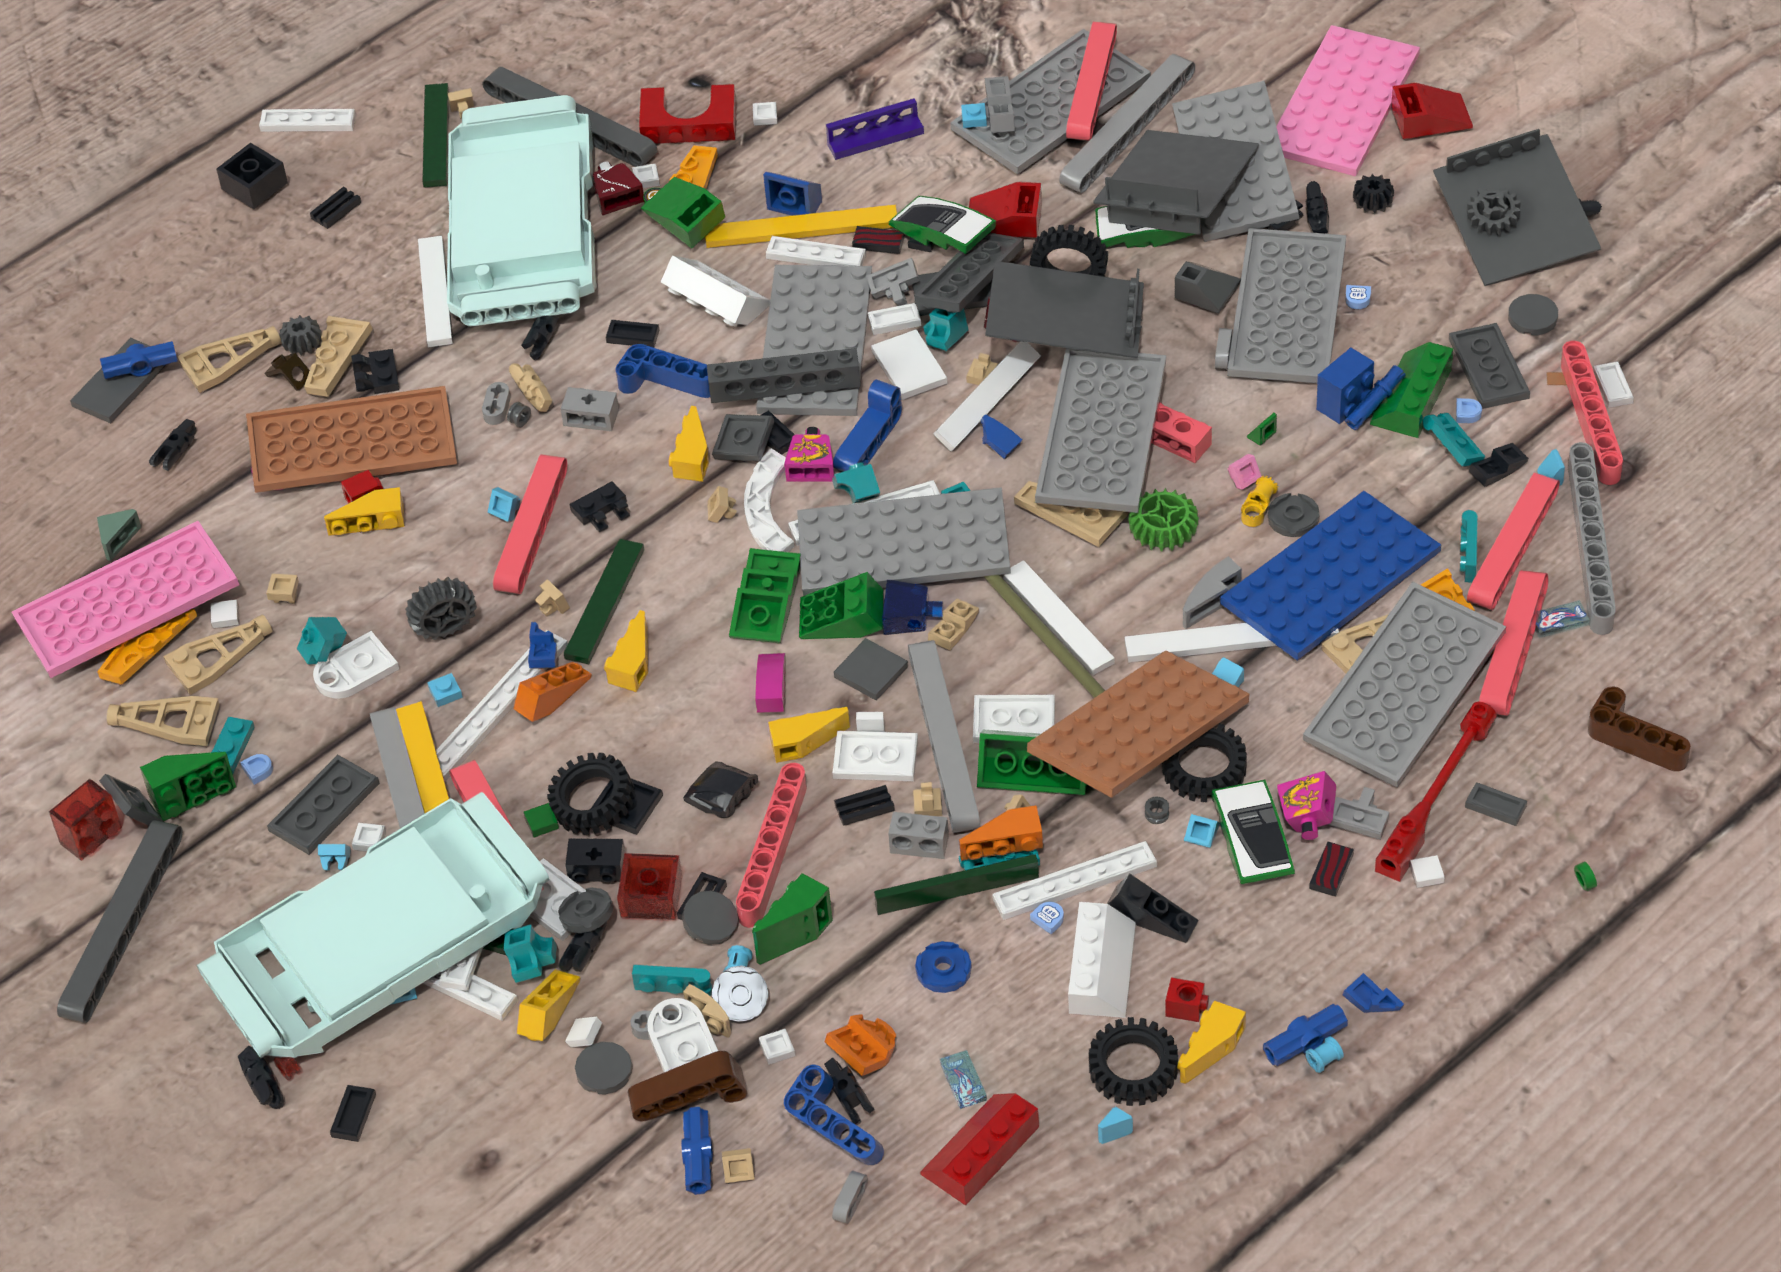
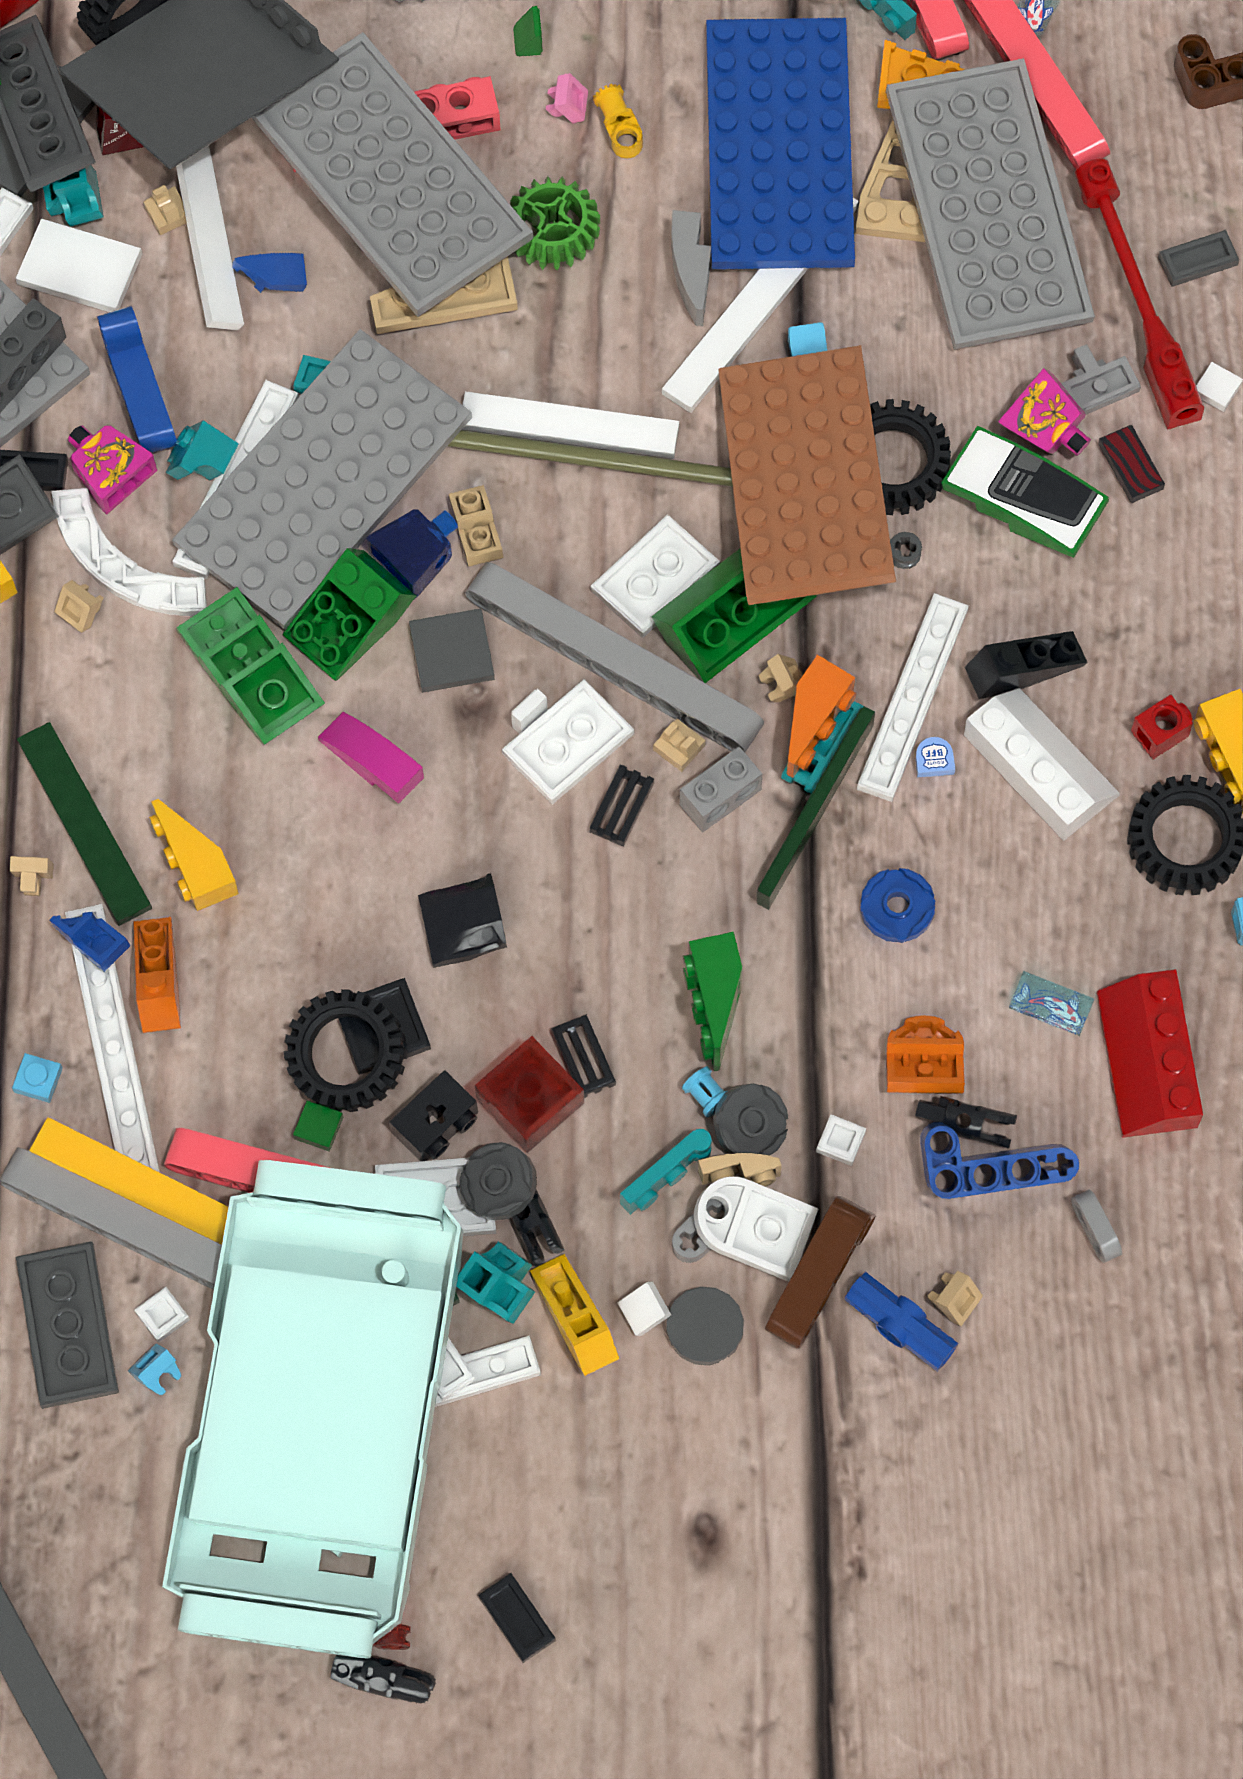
camera: 50 degrees left, 20 degrees up
dark grey tile [682,891,738,945] -> none
coral beam [736,763,807,928] -> none
yellow slope [768,707,850,763] -> none
medium azure slope [1184,814,1220,848] -> none
dark grey tile [1268,493,1320,537] -> none

